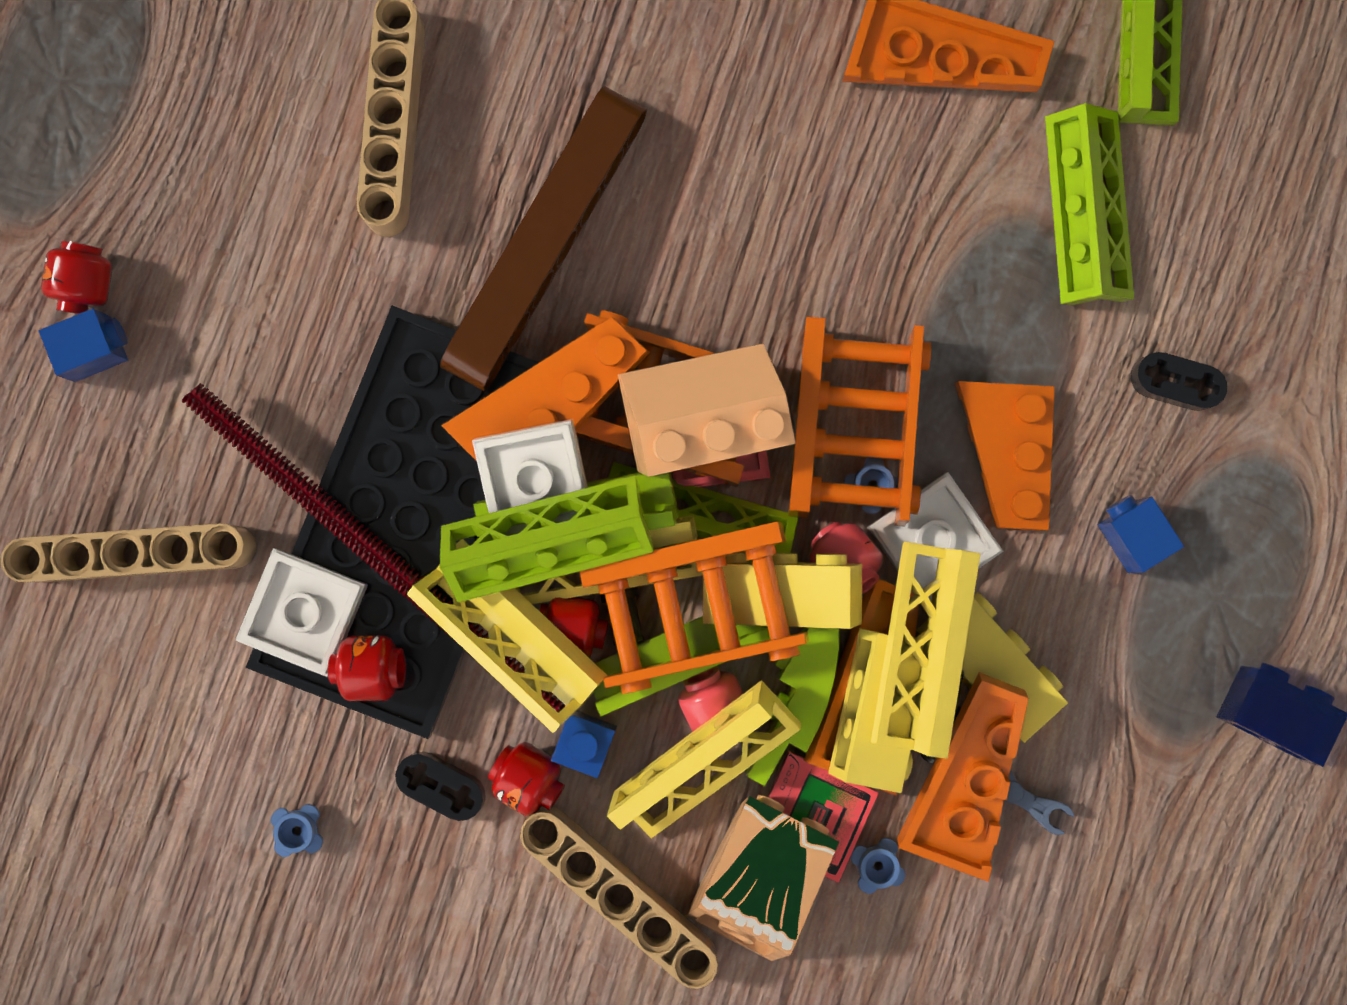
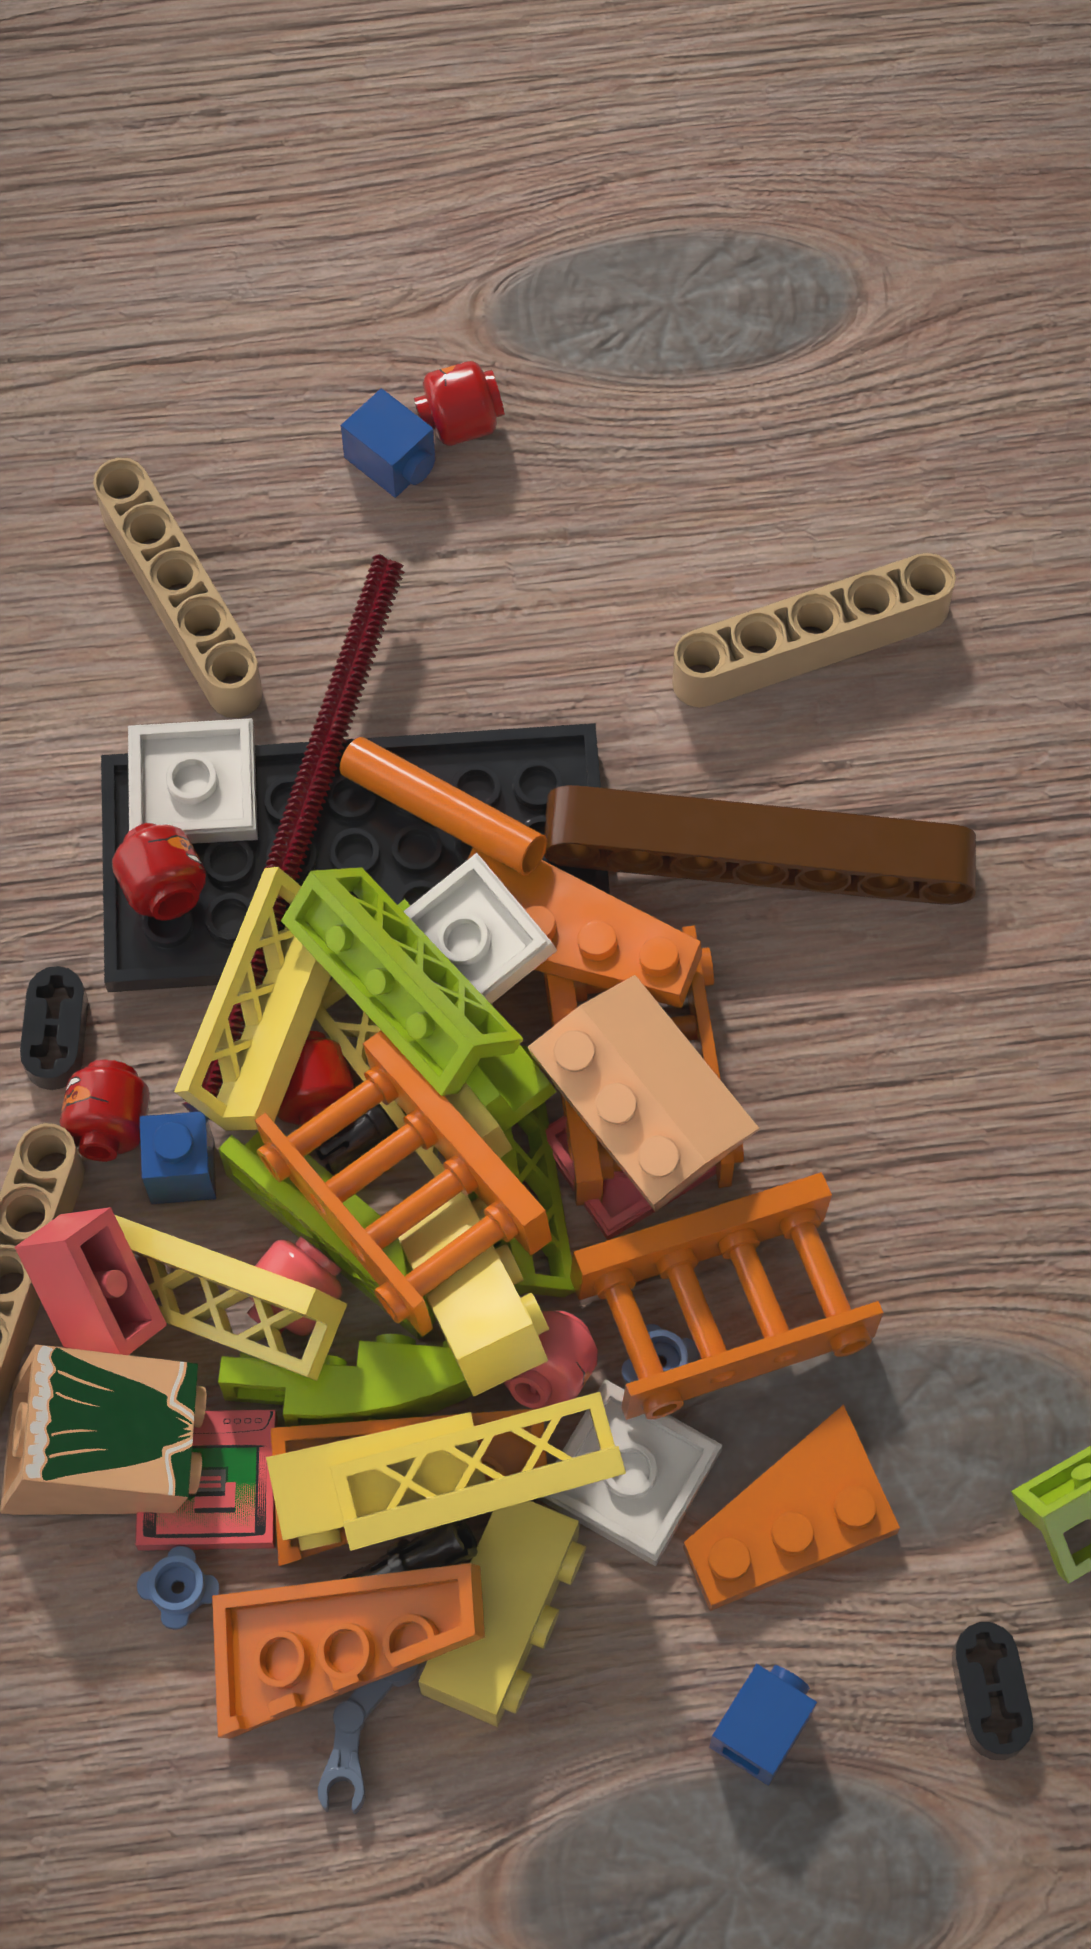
camera: 70 degrees right, 20 degrees down
none -> coral brick [15,1207,167,1355]
none -> orange piece [340,737,547,875]

